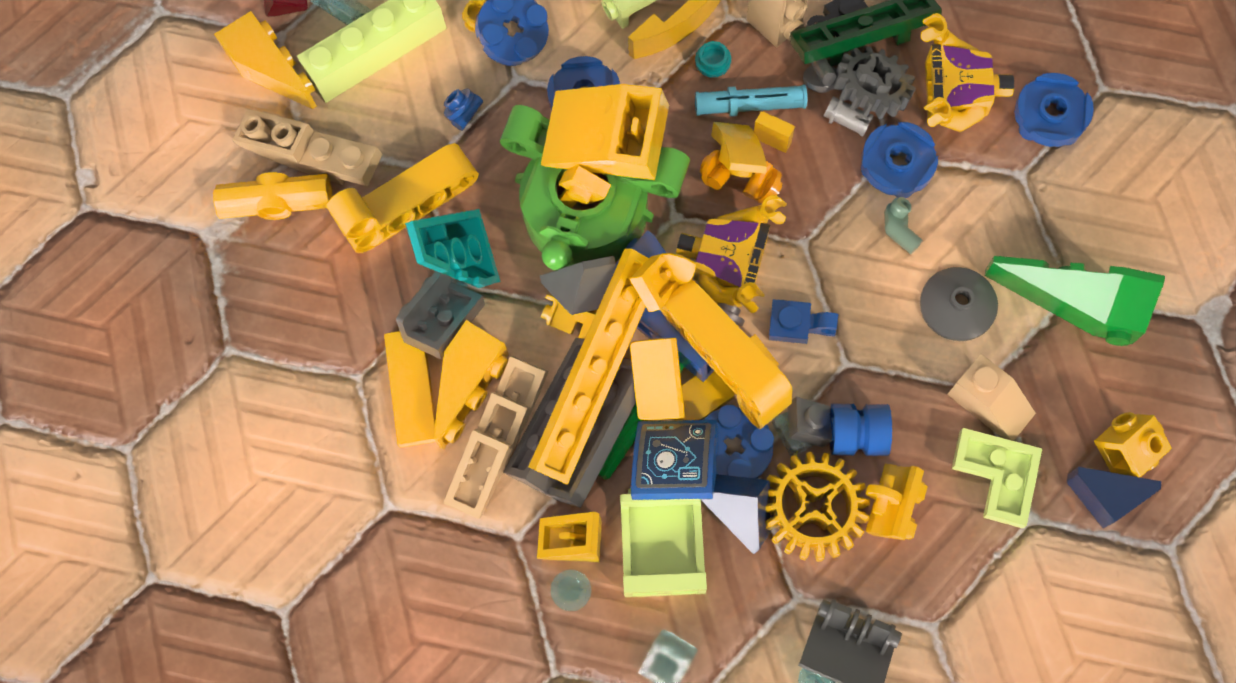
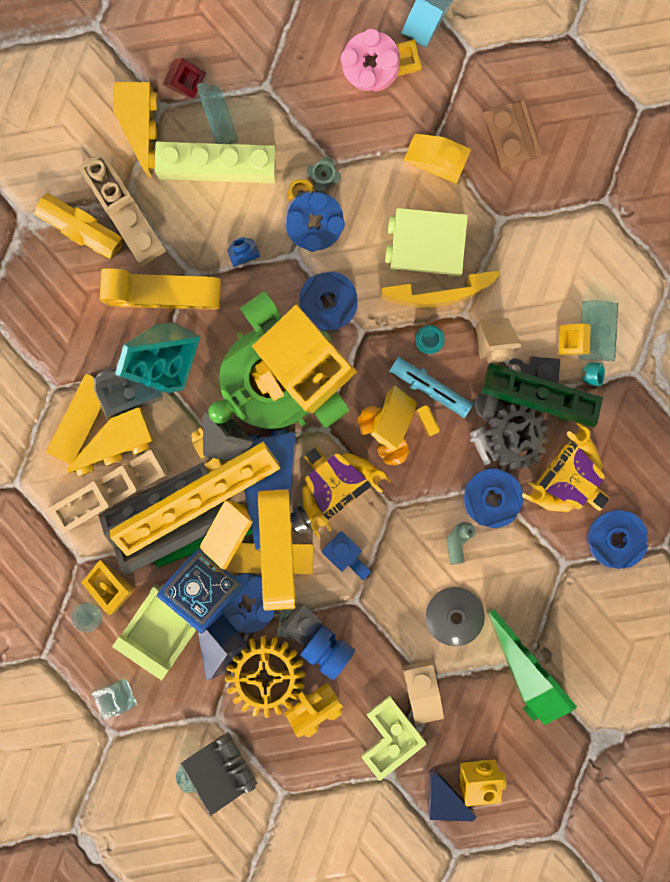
camera: 30 degrees right, 15 degrees up
yellow plate [630,253,697,312] -> none

